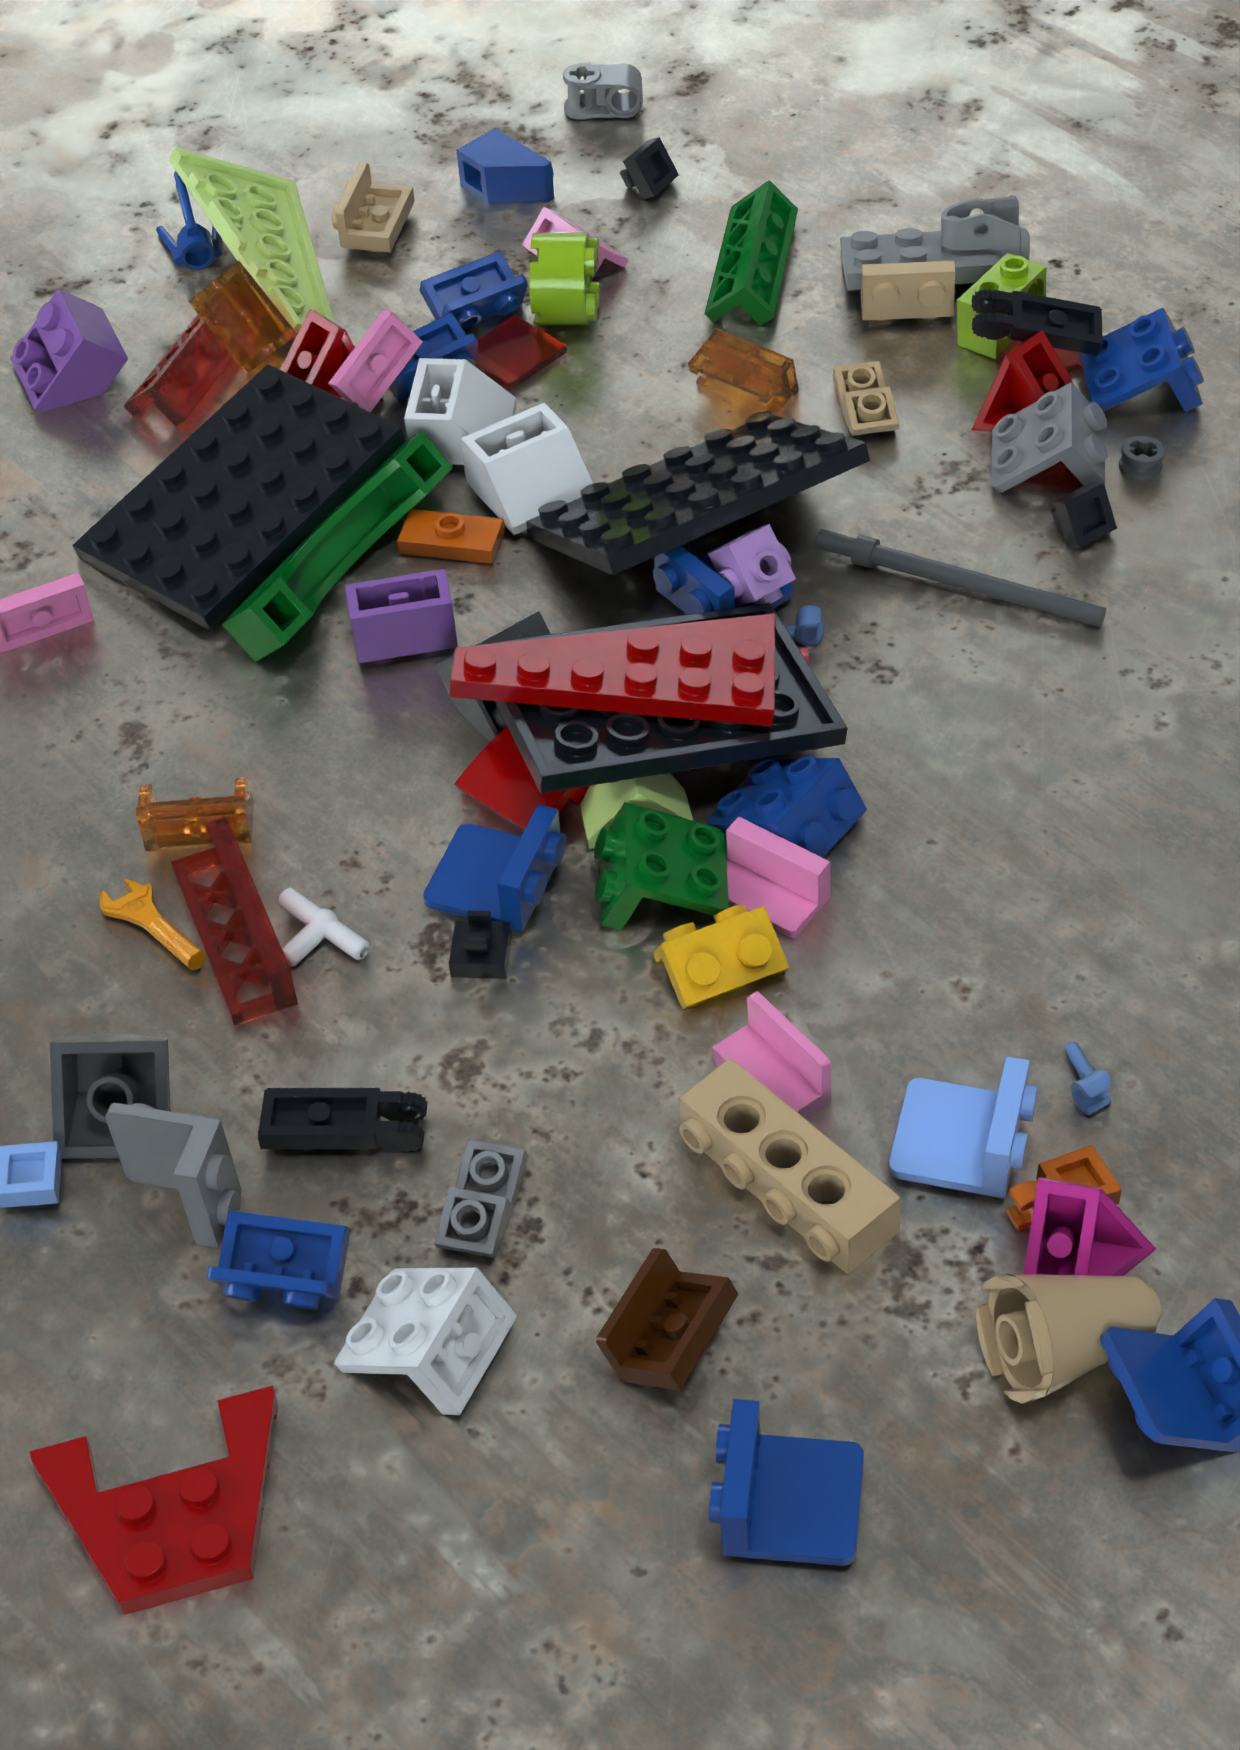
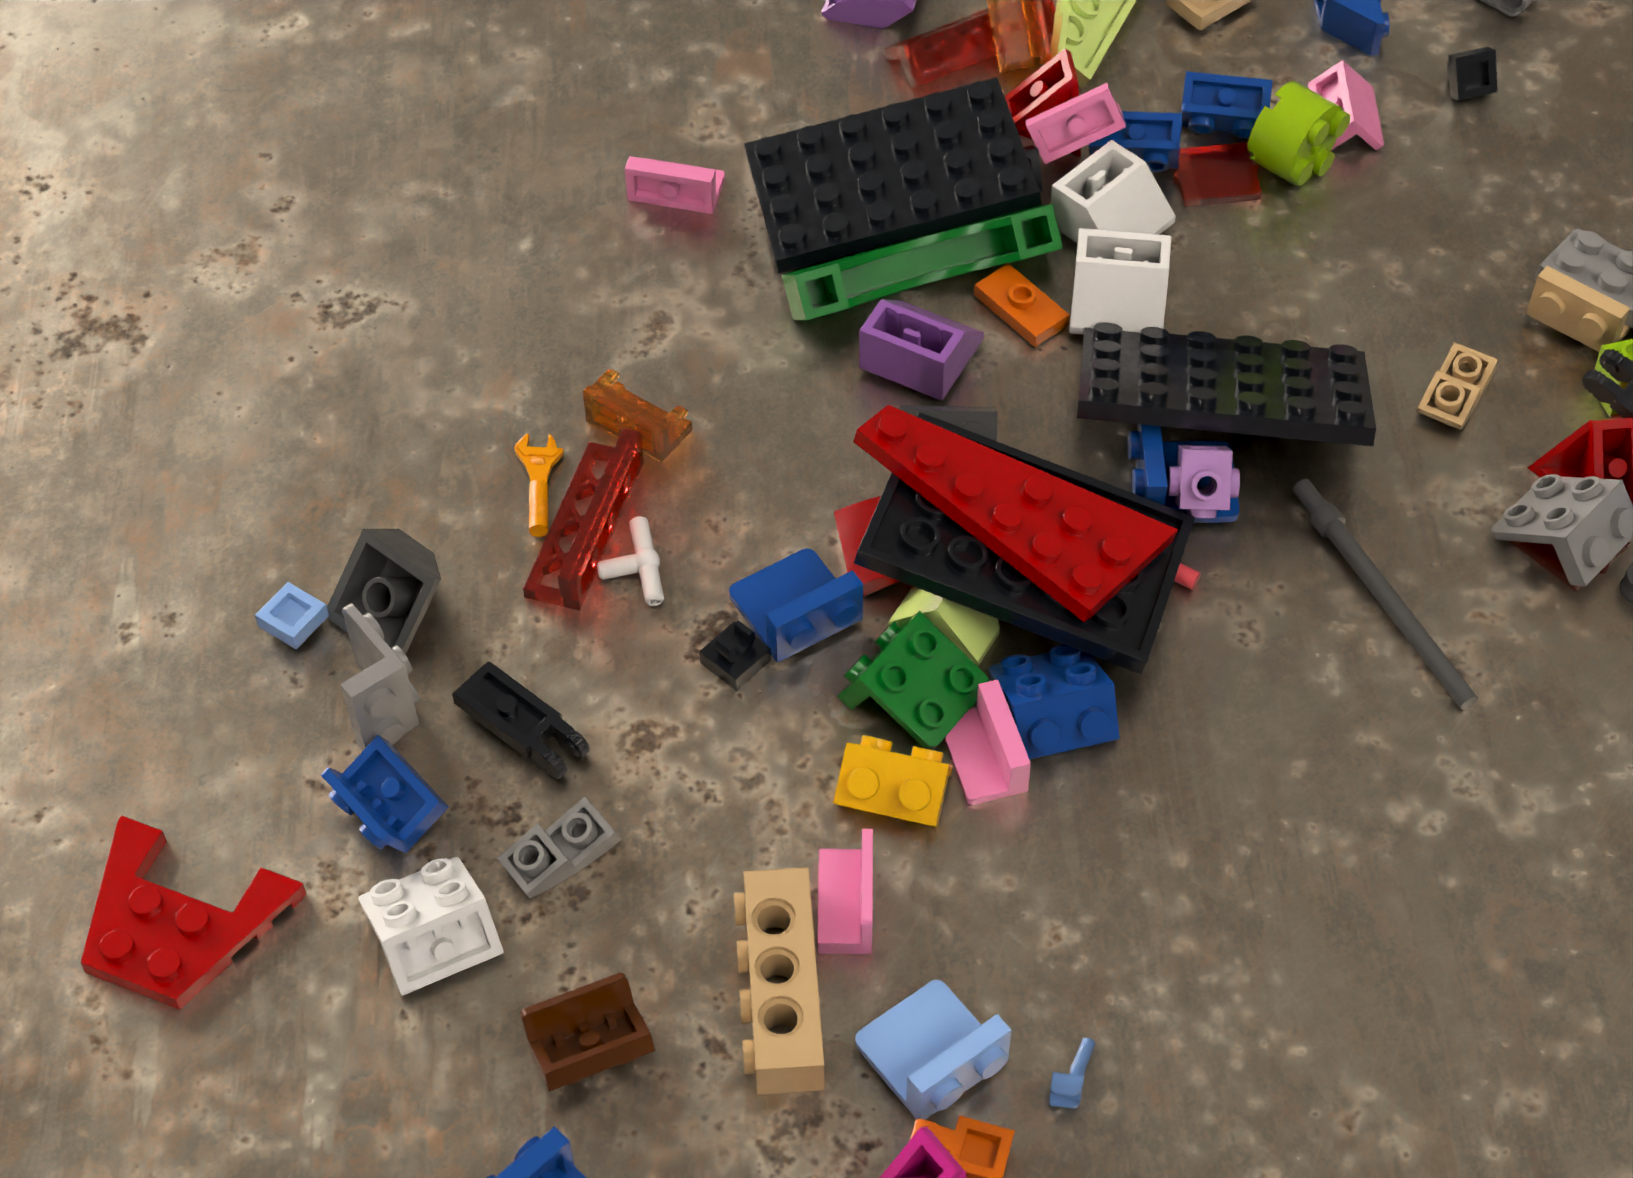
camera: 35 degrees right, 5 degrees up
clear orange hinge [688,328,799,415] -> none
green fence [704,180,798,326] -> none
medium blue hand [785,605,824,647] -> none
black tile [1051,482,1117,549] -> none

